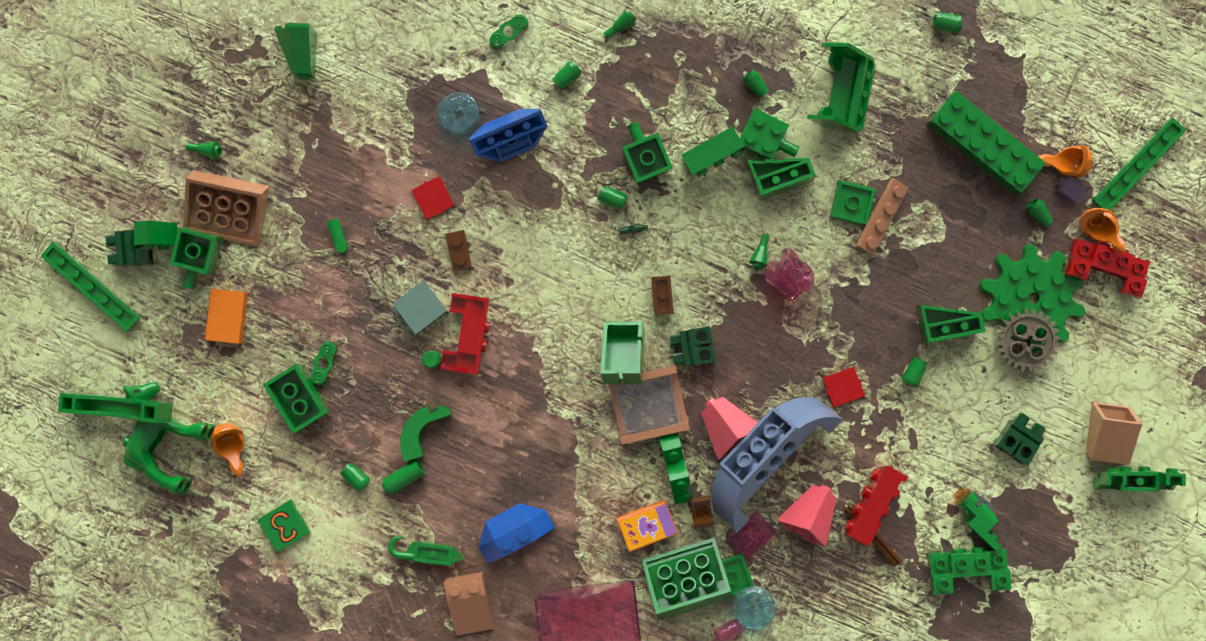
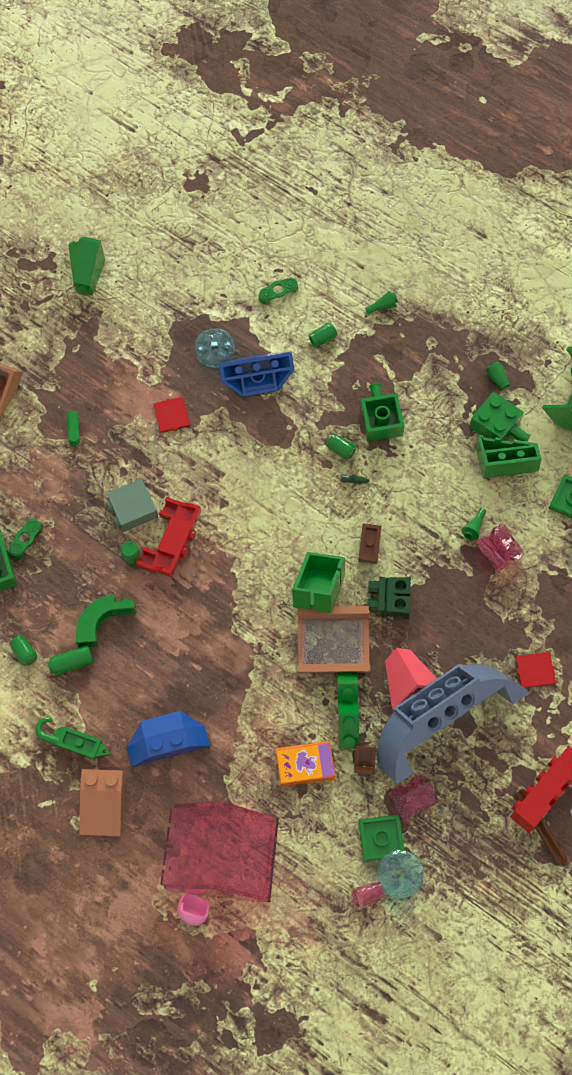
camera: 15 degrees right, 20 degrees down
reddish brown plate [445,230,472,272] -> none
green slope [642,537,734,620] -> none
green wedge [681,126,744,178] -> none
coral slope [778,485,836,547] -> none

